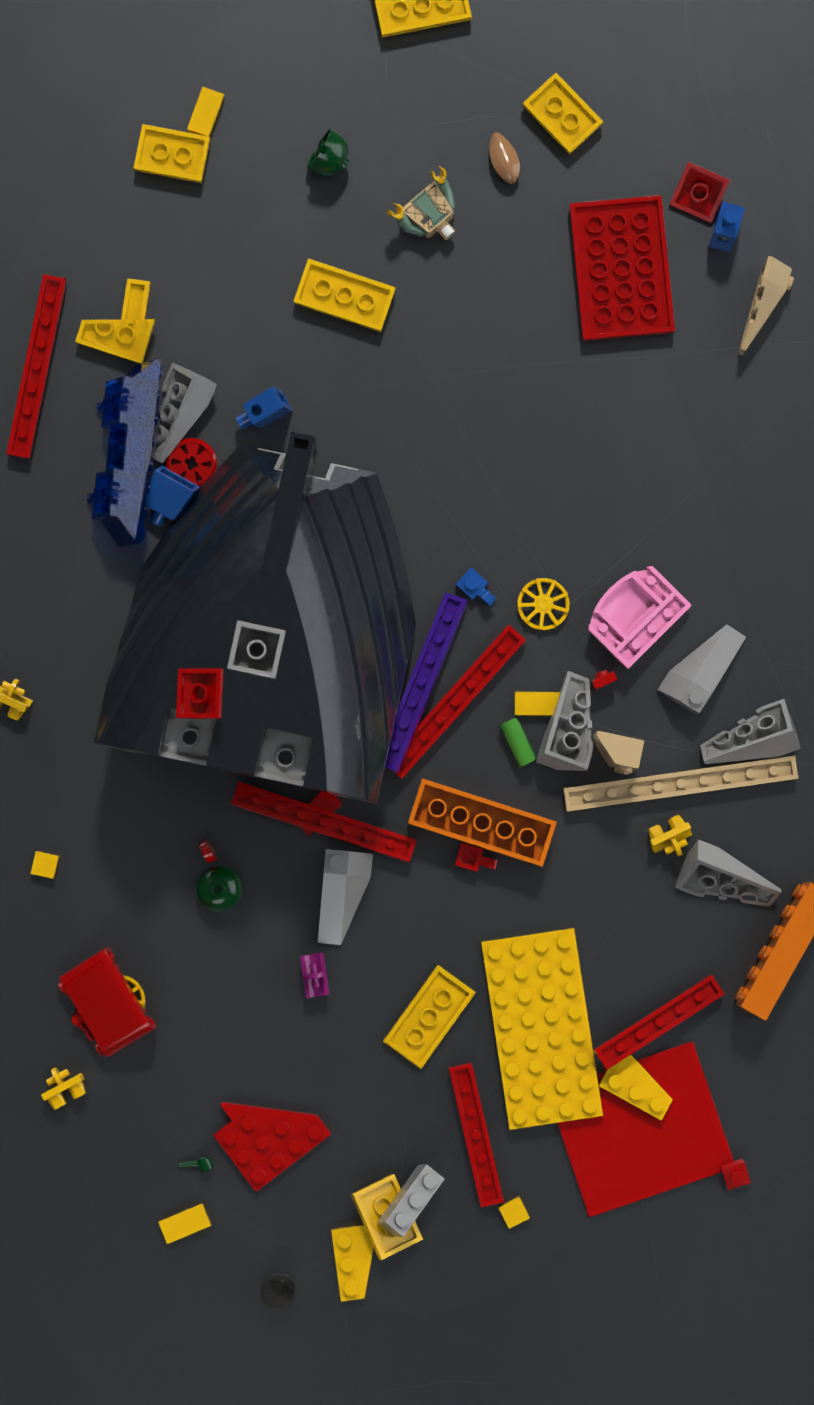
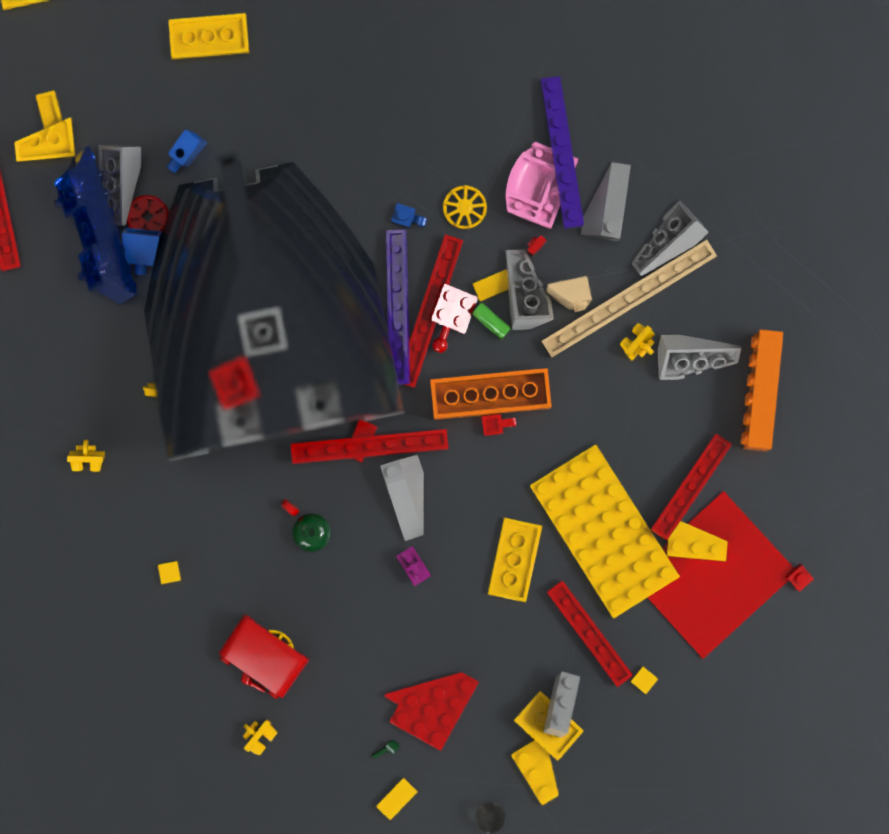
camera: 25 degrees left, 0 degrees up
none -> yellow plate [143,382,157,397]
none -> plate [429,283,478,353]
none -> dark purple plate [540,76,584,229]

